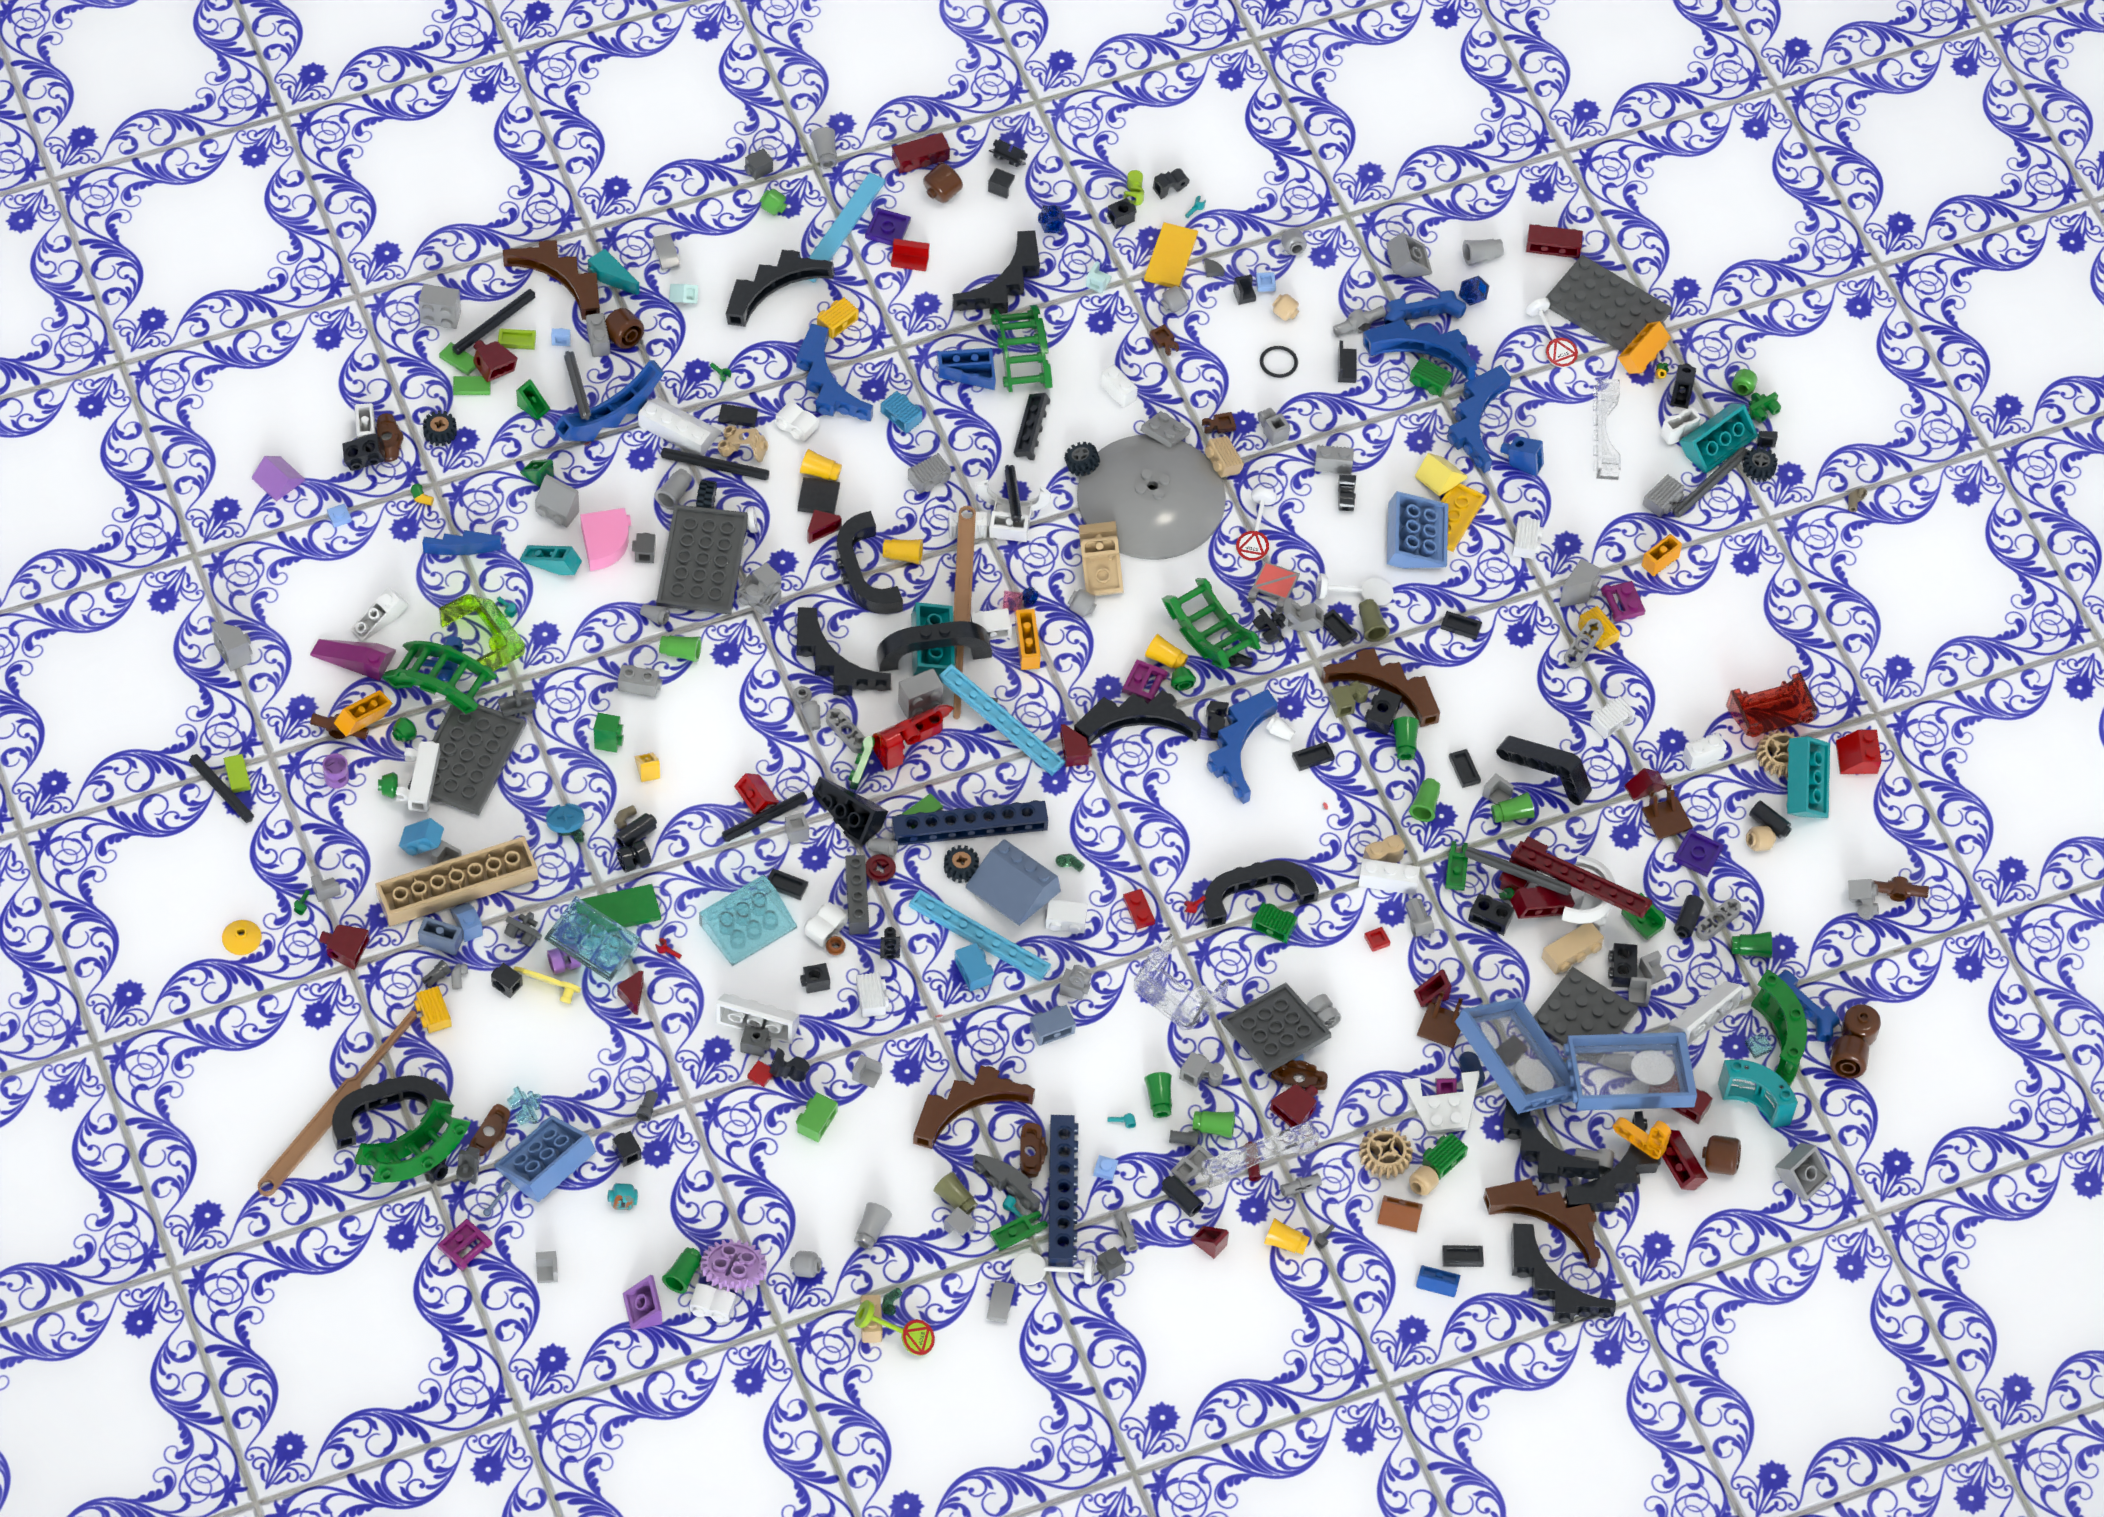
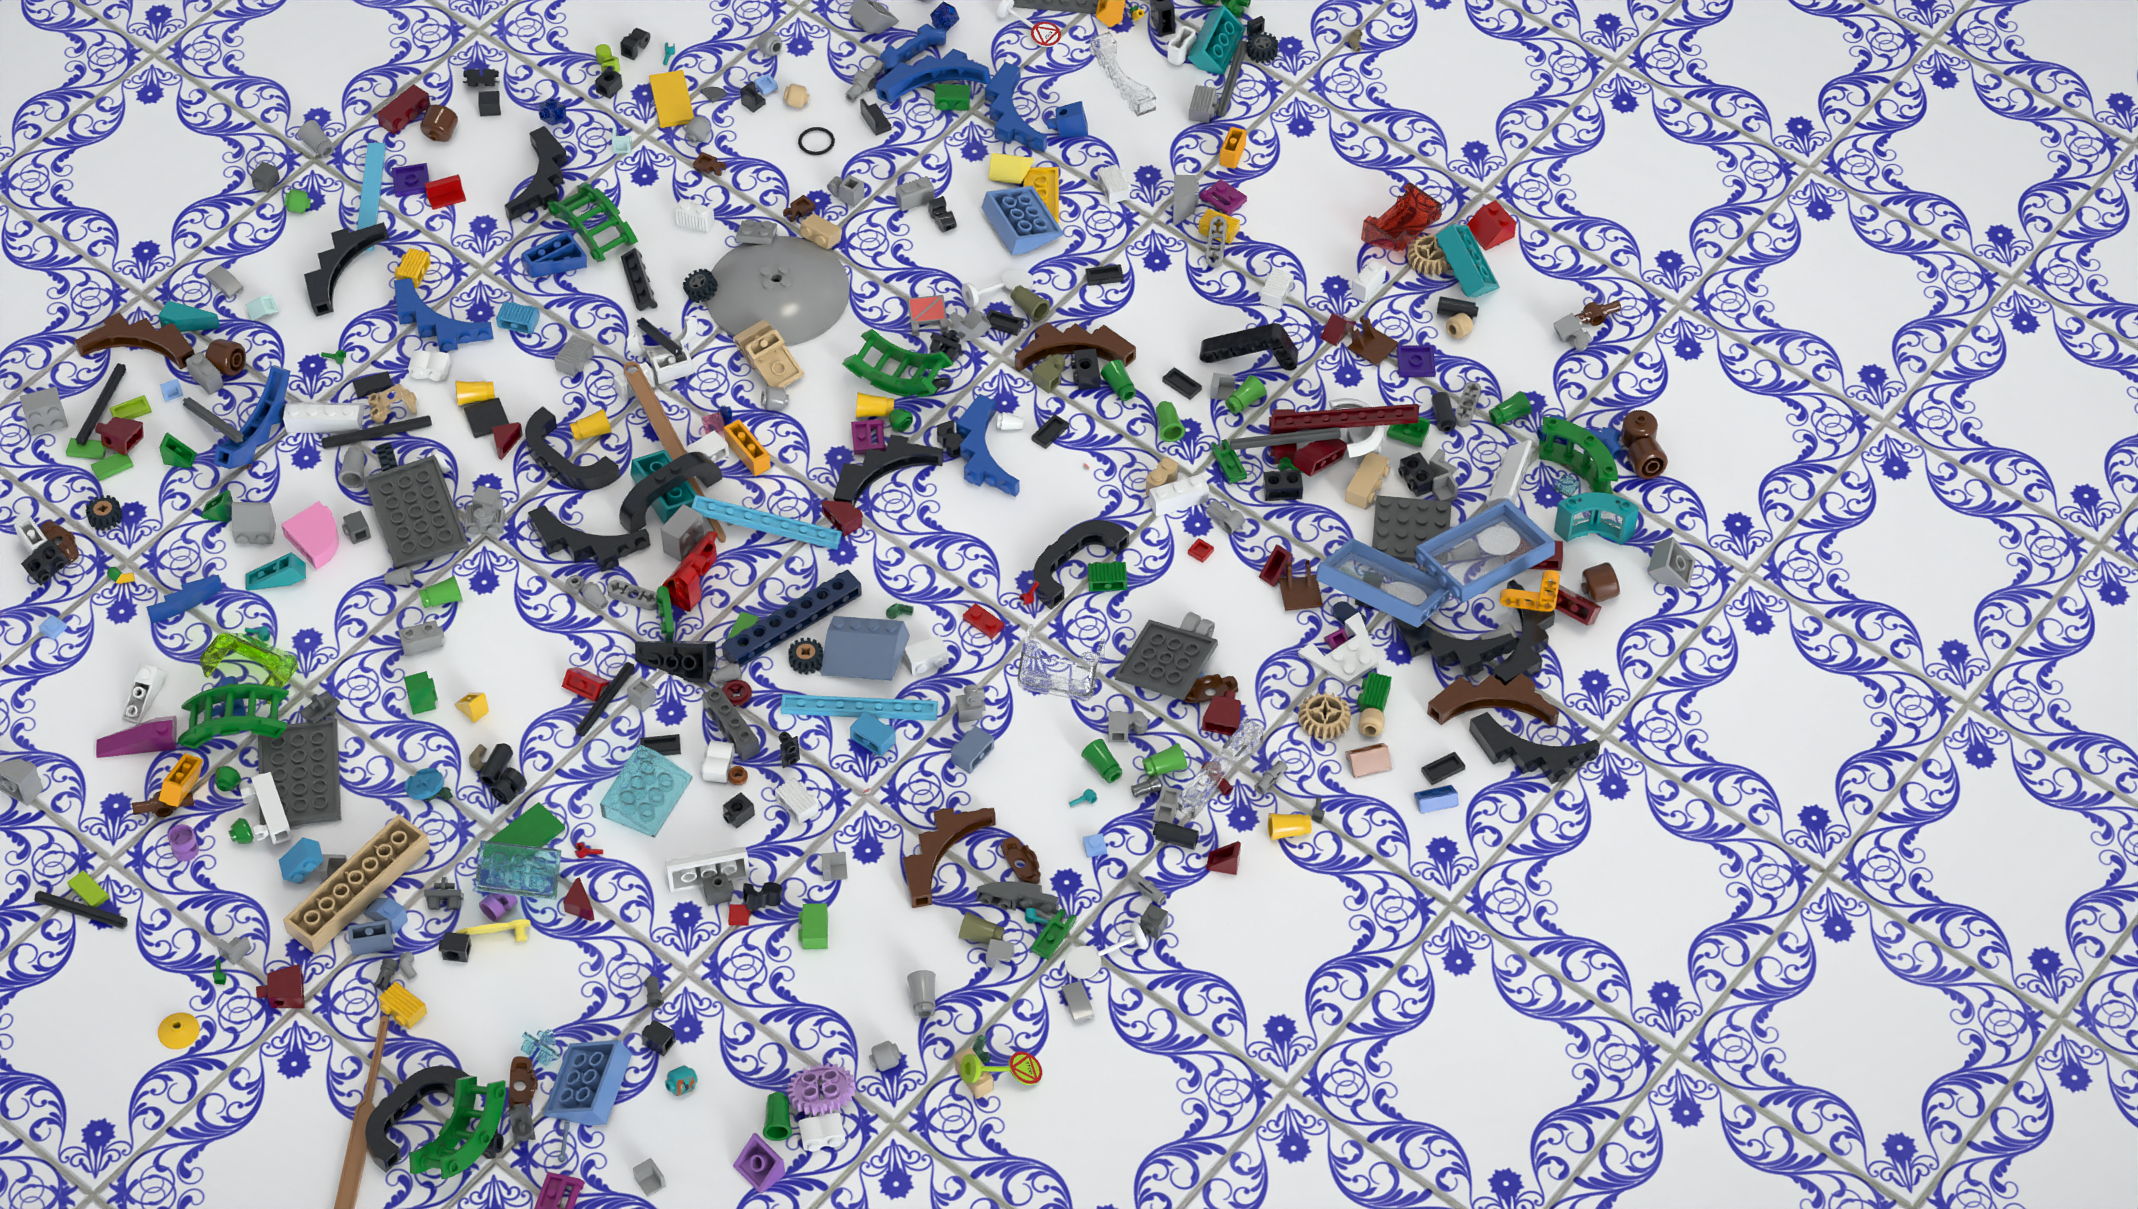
camera: 25 degrees left, 5 degrees down
dark blue brick [1048,1115,1078,1267] -> none
white piece [1236,488,1277,562] -> none

